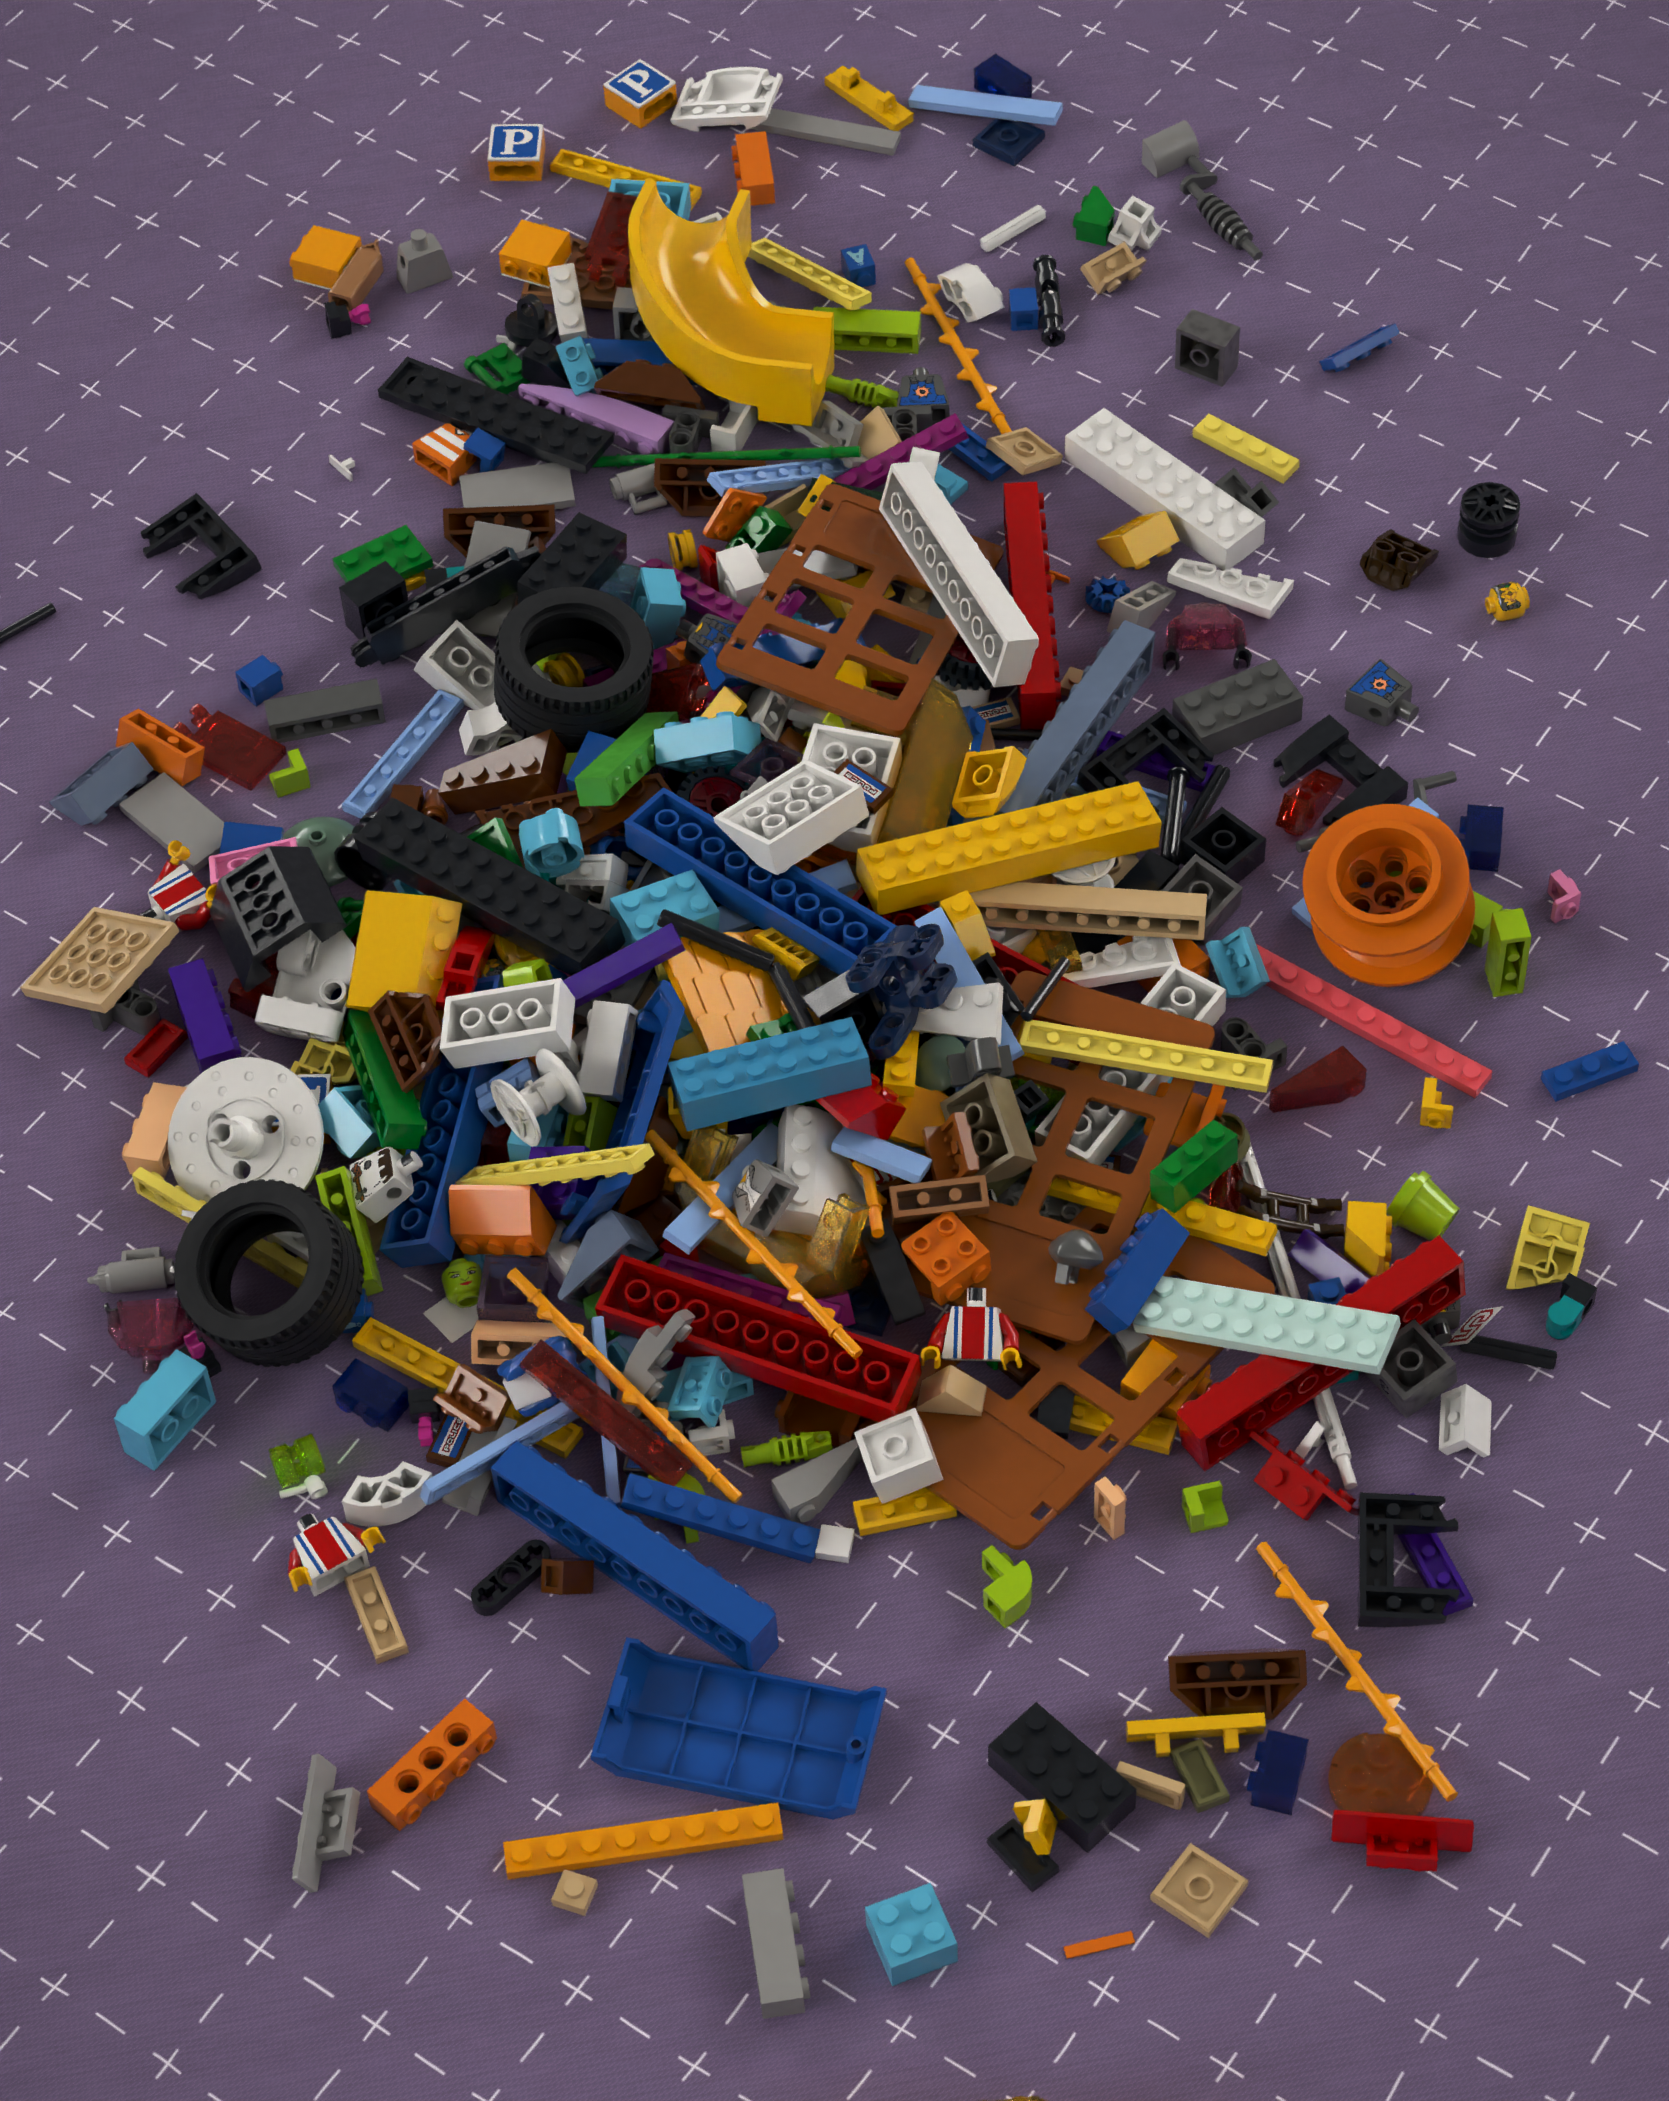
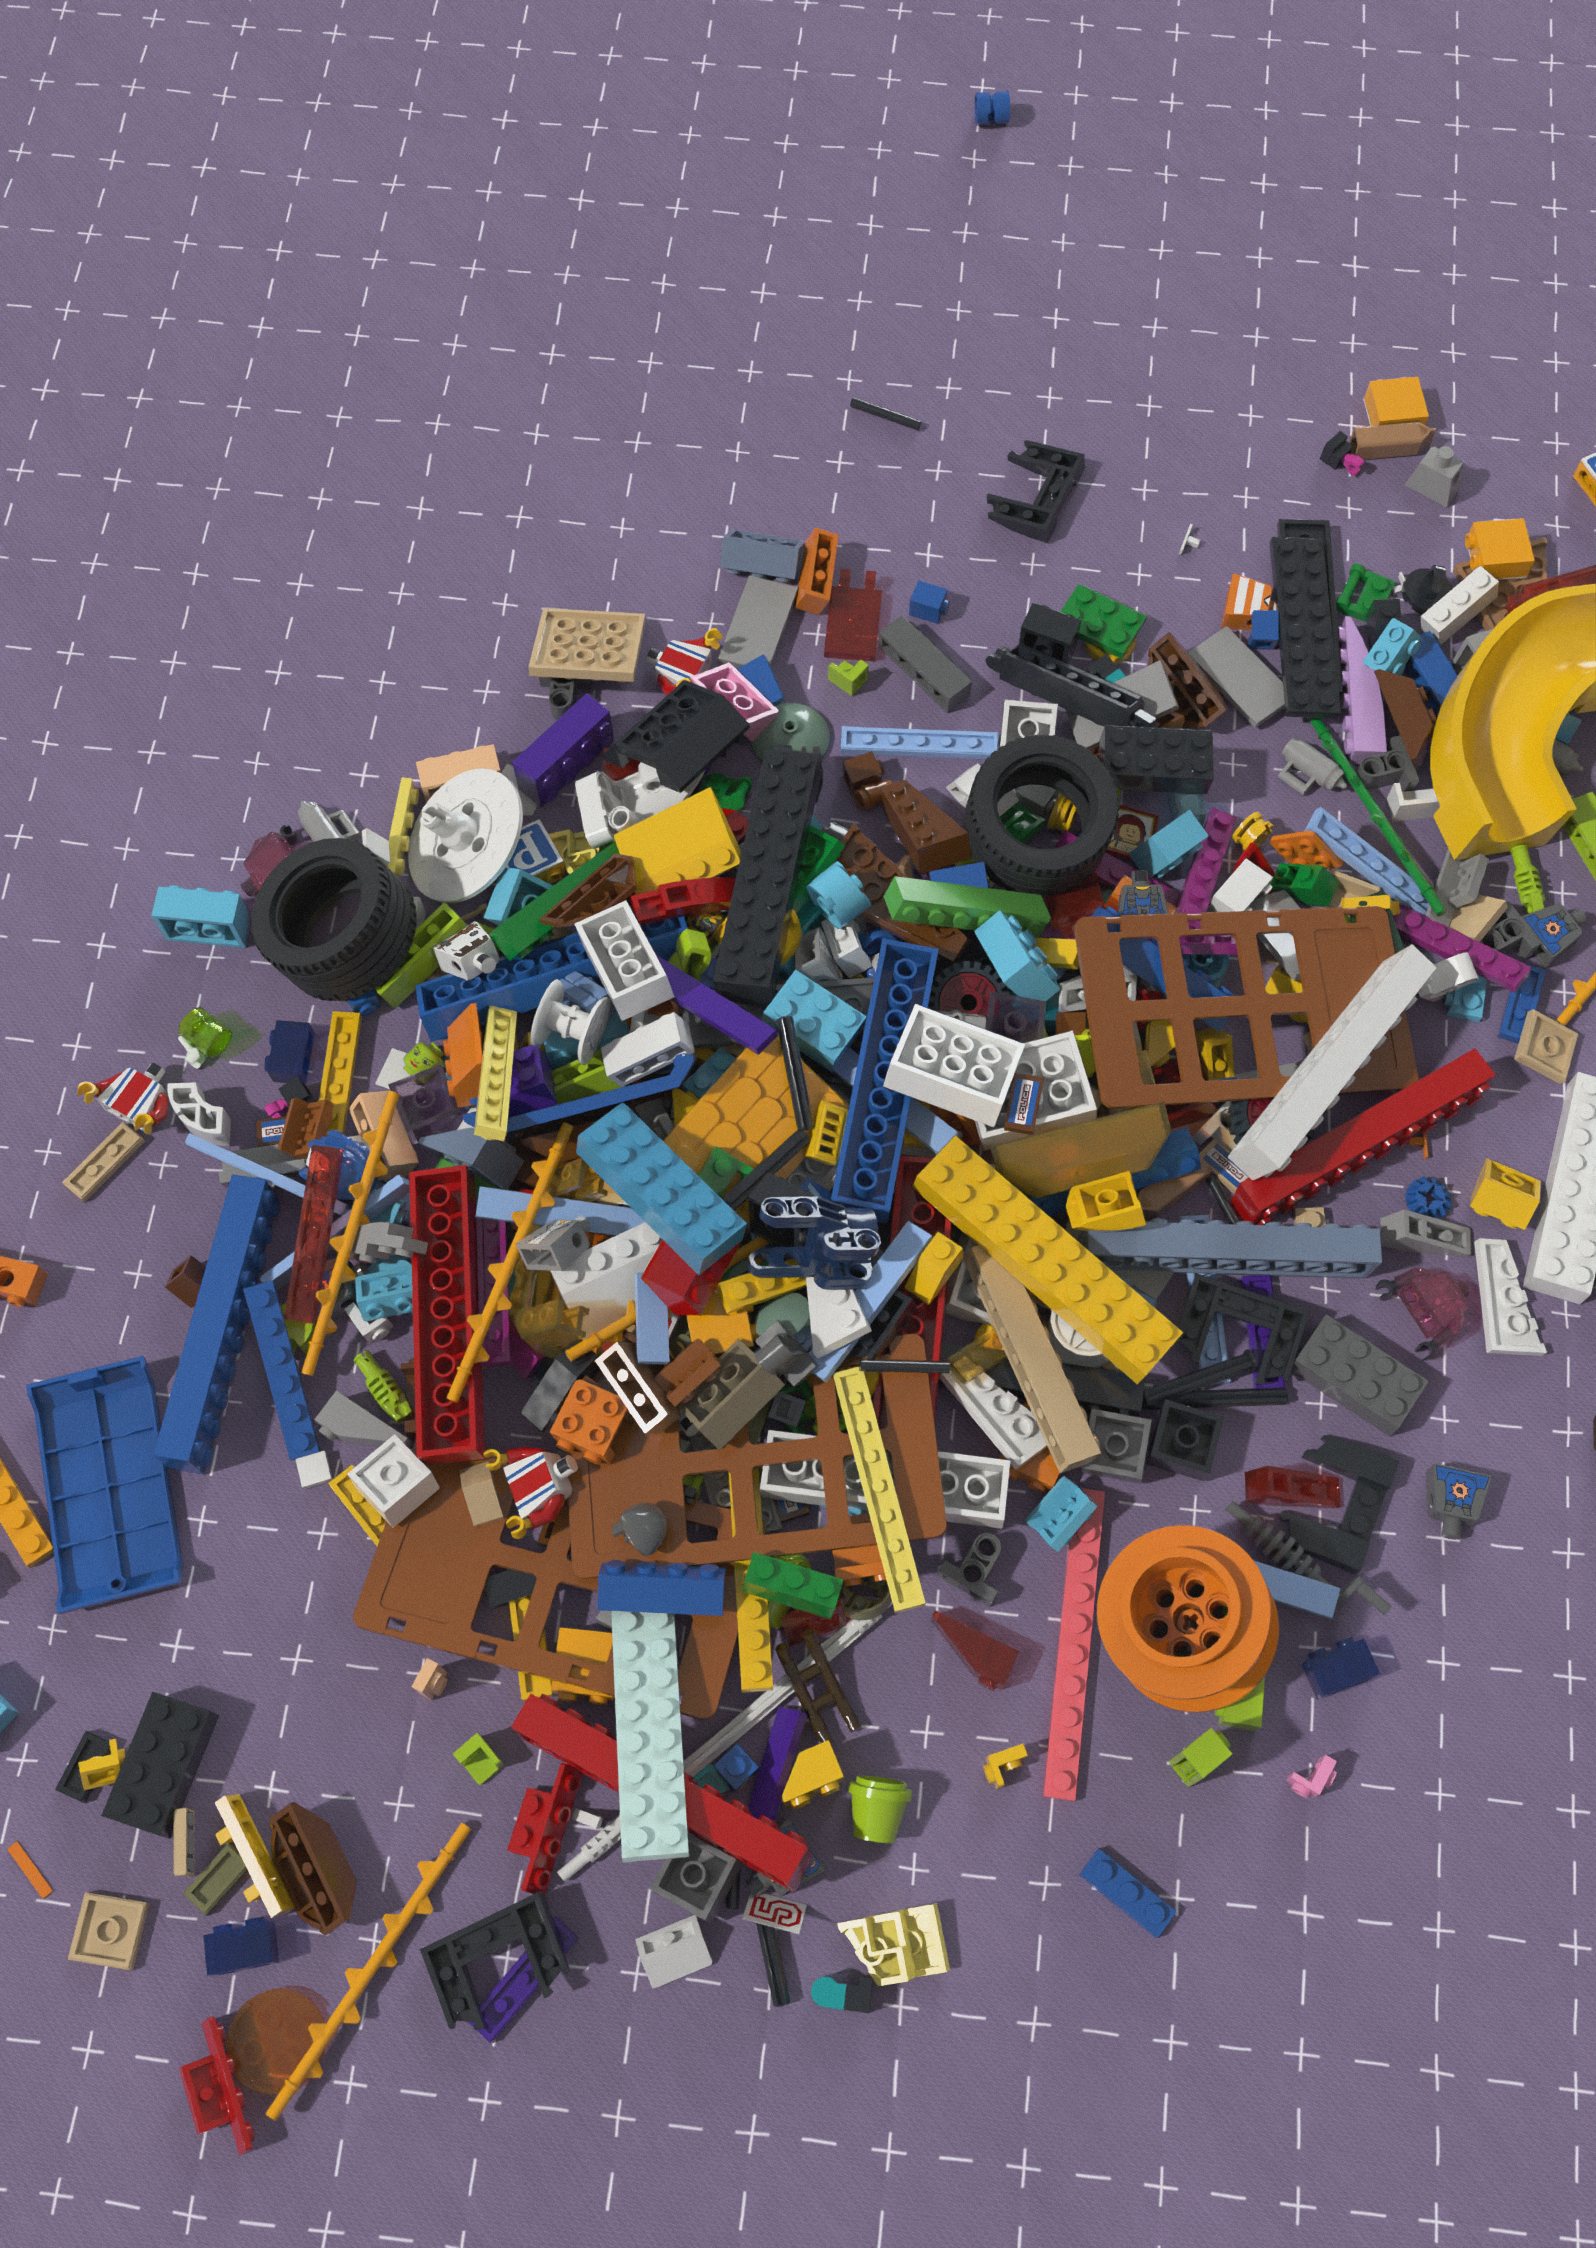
camera: 60 degrees right, 15 degrees up
red tile [124,1018,188,1078] -> none
black beam [471,1540,551,1616] -> none
reddish brown wedge [654,458,766,517] -> none
lime brick [982,1545,1032,1629] -> none

